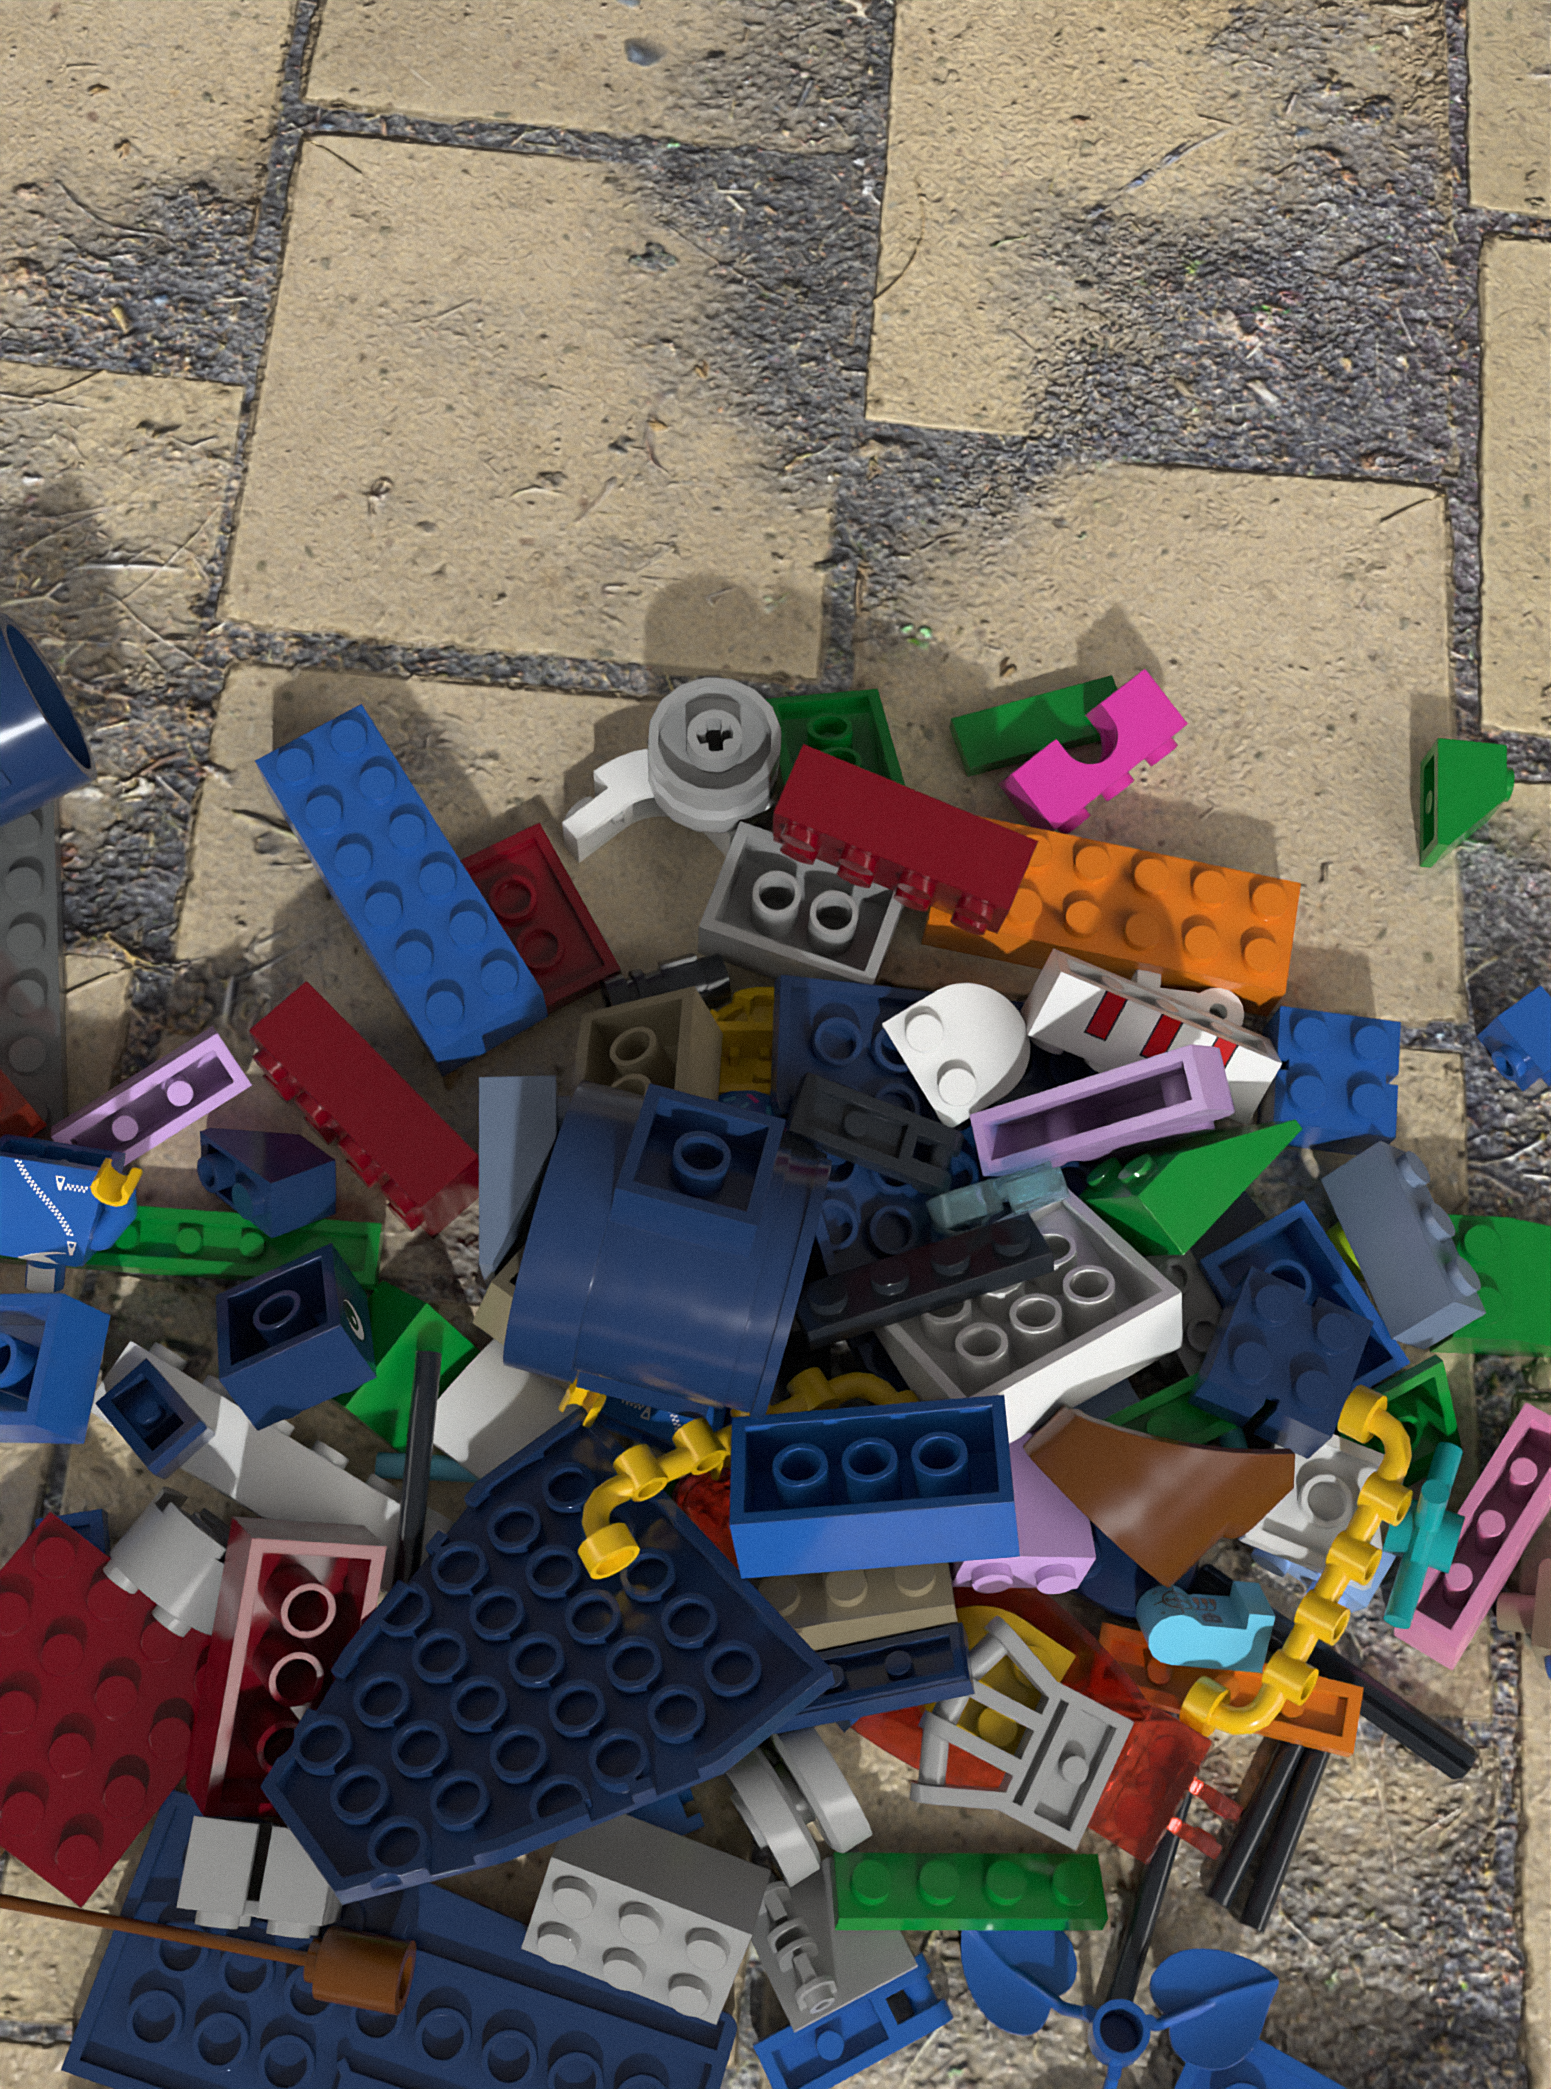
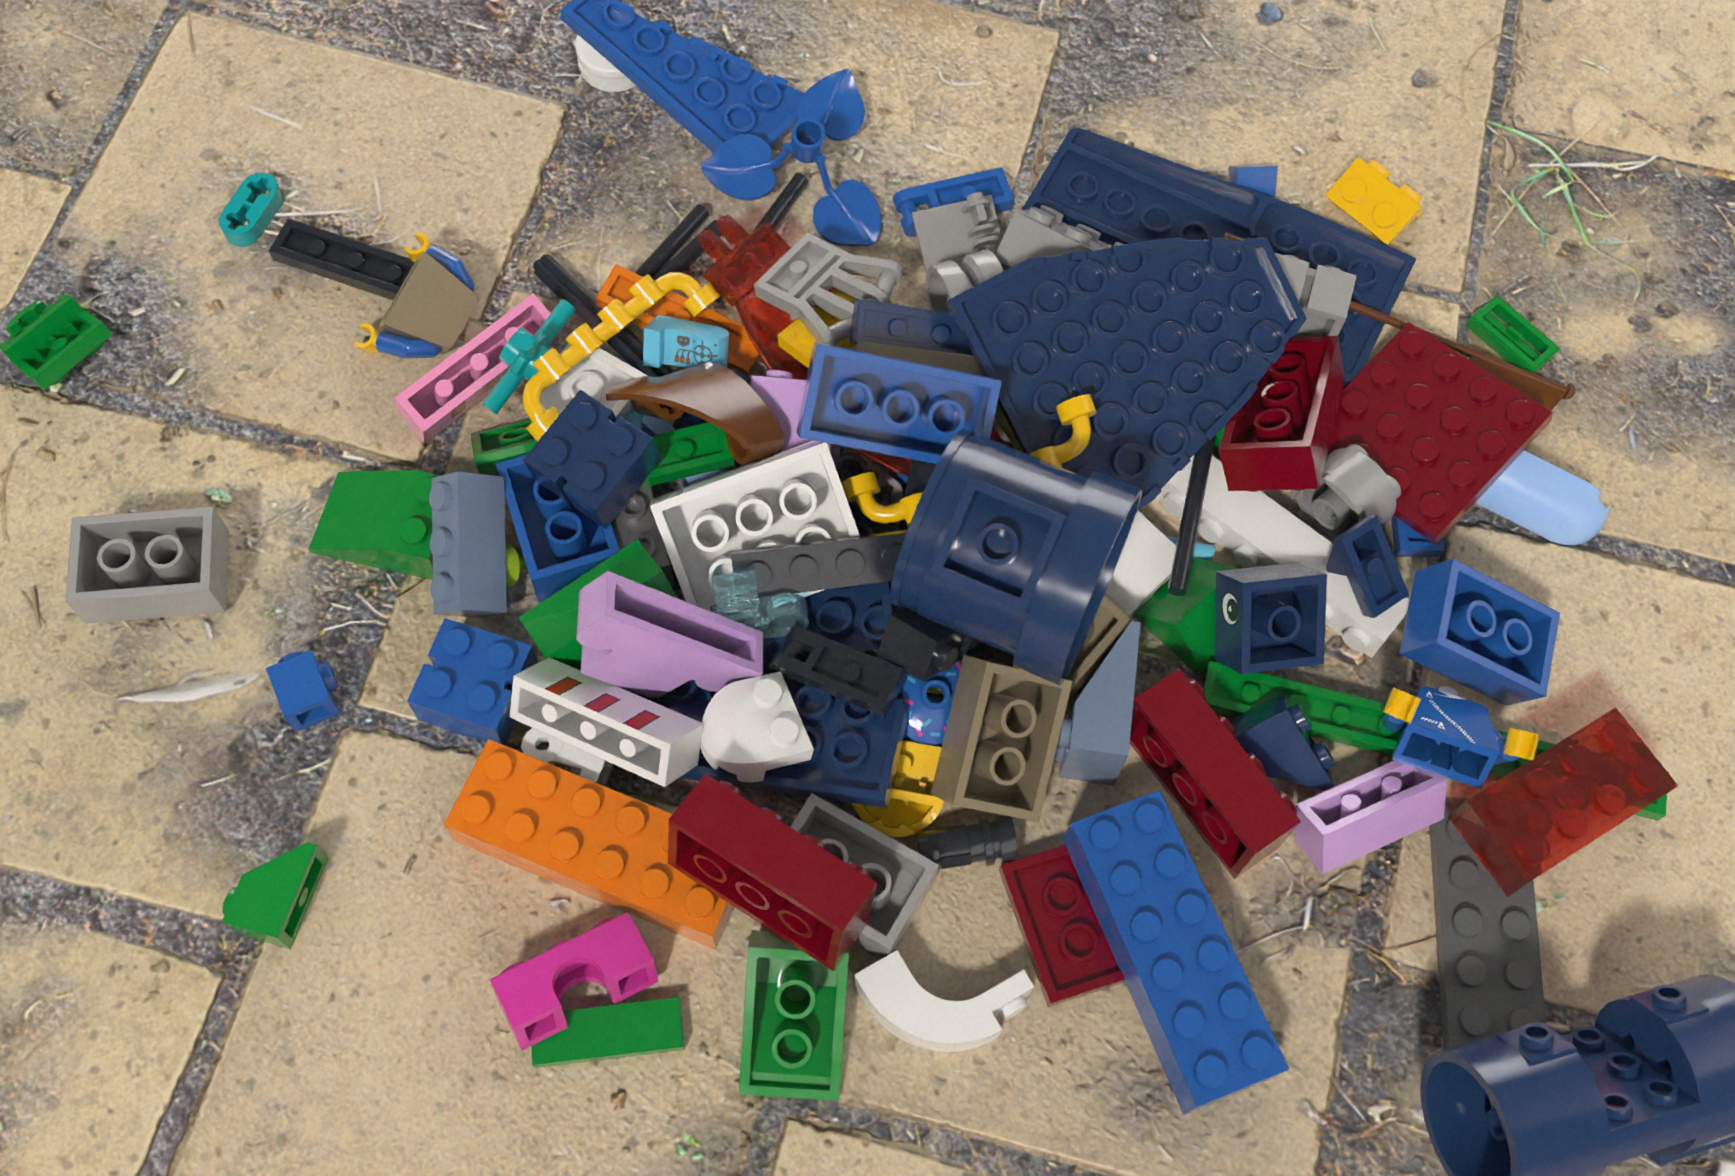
camera: 165 degrees left, 5 degrees down
light grey wheel [648,677,781,833] -> none
green plate [830,1852,1108,1931] -> none

